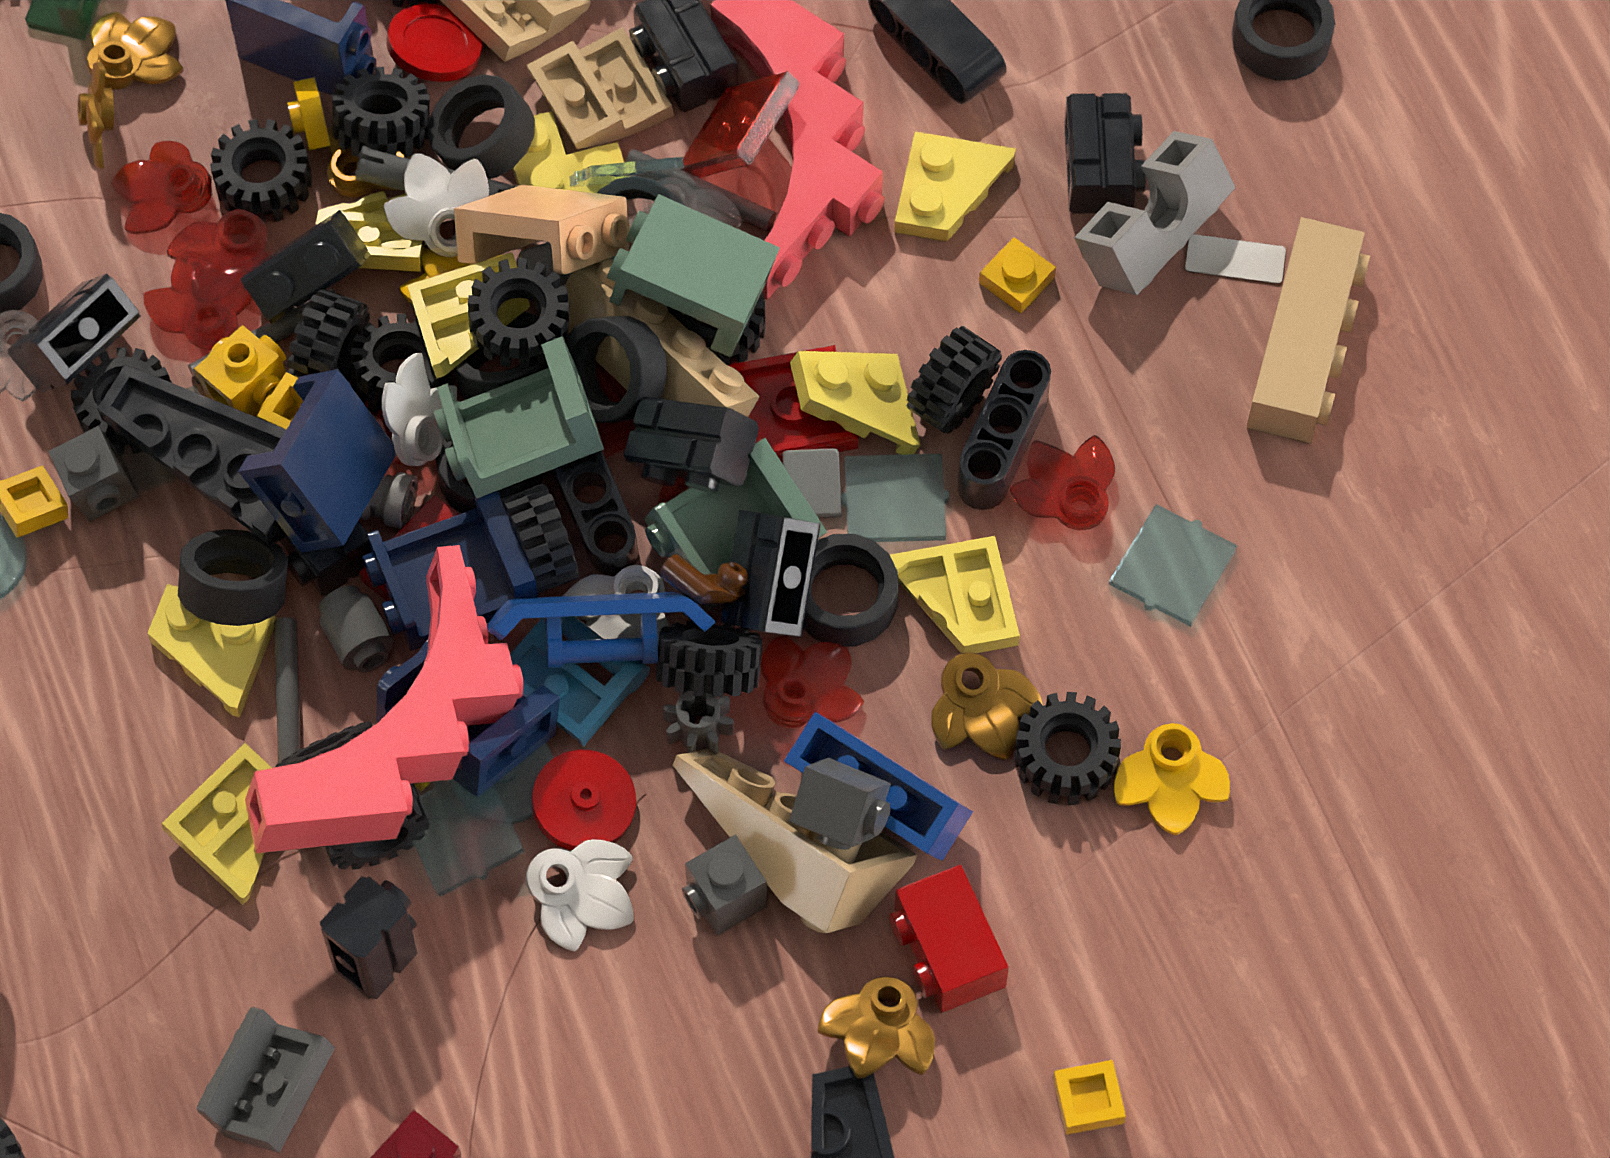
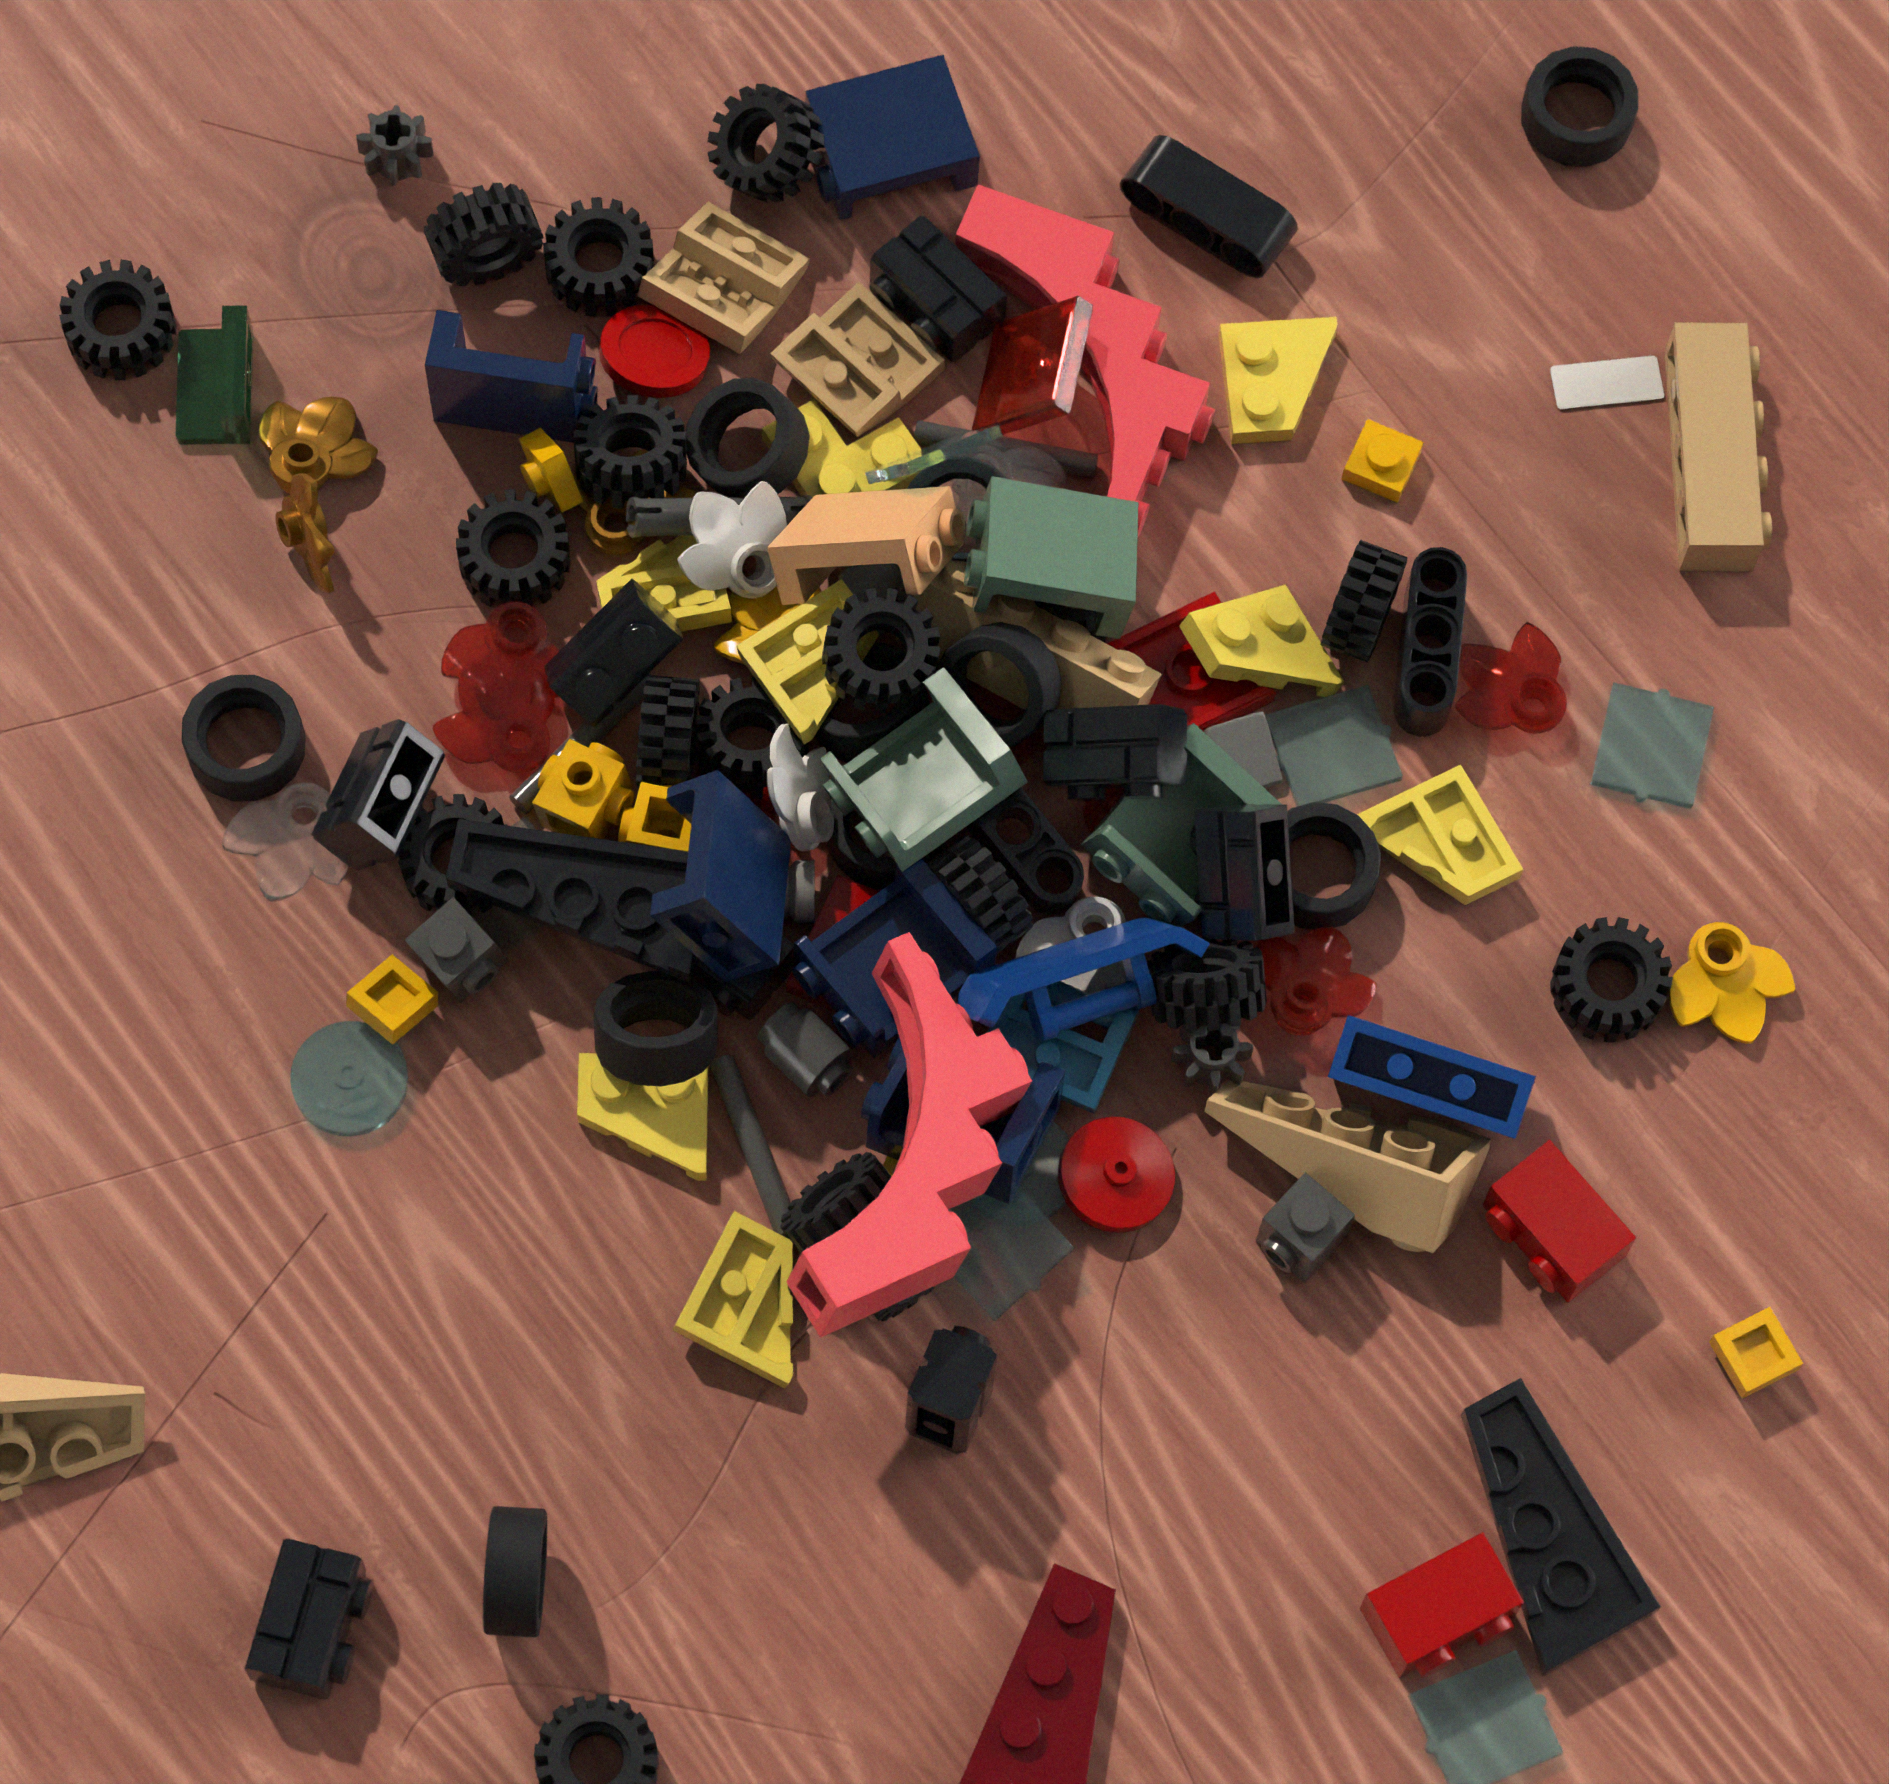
camera: 20 degrees left, 5 degrees up
clear red plate [111,140,212,234] -> none
dark grey bracket [197,1007,335,1153] -> none
white plate [526,840,634,952] -> none
reddish brown arm [660,554,748,604] -> none
dark grey brick [789,758,891,850] -> none
pearl gold plate [817,977,935,1079] -> none
pearl gold plate [931,652,1043,760] -> none
black brick [1064,93,1146,214] -> none
light grey arch [1074,131,1236,295] -> none

